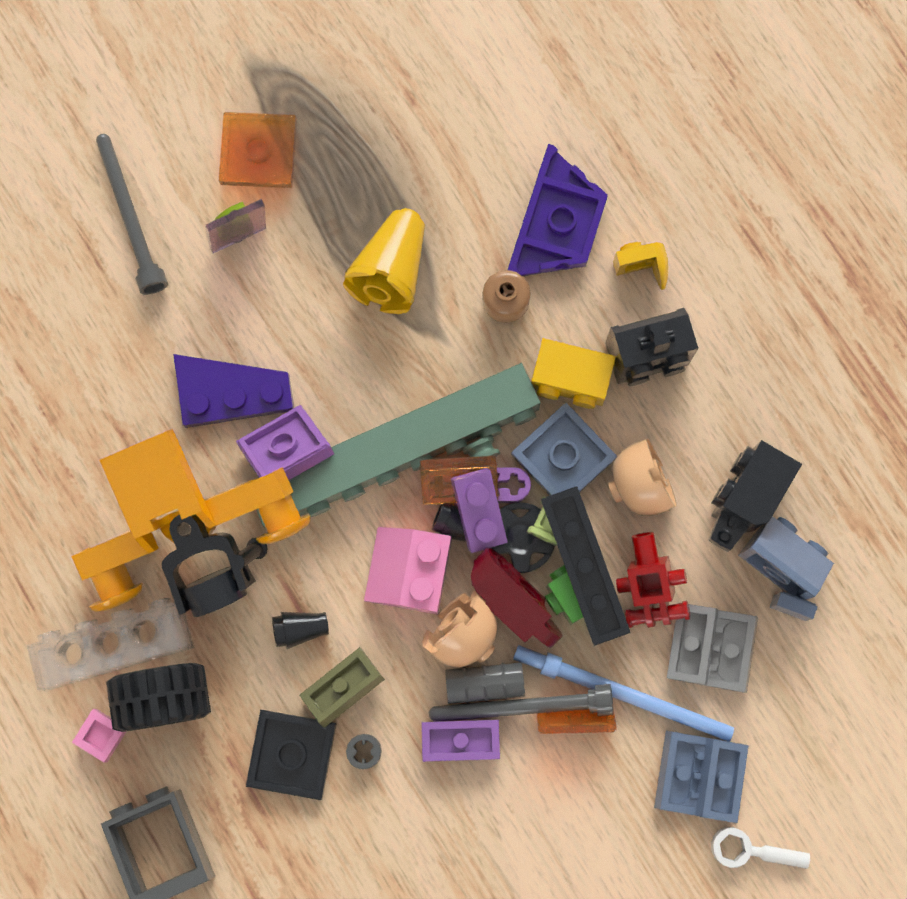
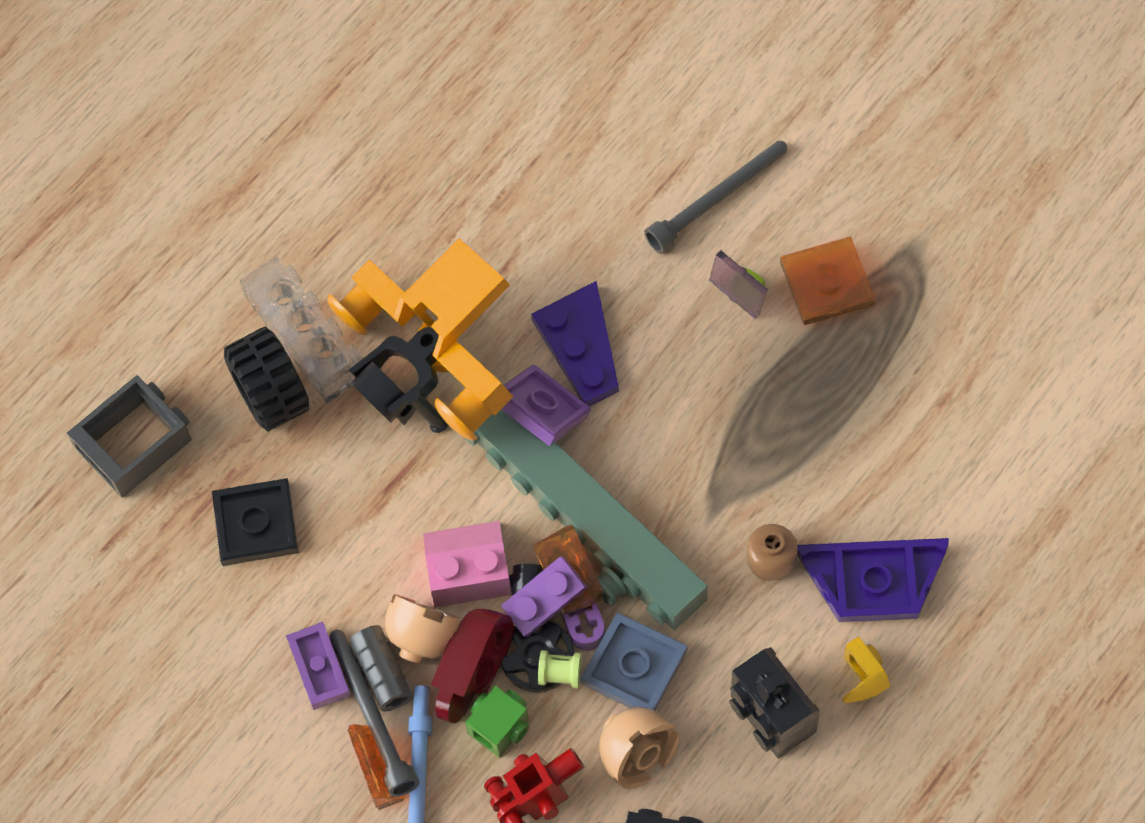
camera: 70 degrees right, 15 degrees down
bright pink plate [72,709,127,763] -> none
black cone [272,612,329,649] -> none
olive plate [300,647,385,728] -> none
yellow cone [343,208,425,314] -> none
dark grey bush [346,734,382,769] -> none
yellow brick [531,338,616,409] -> none
black panel [541,486,631,646] -> none

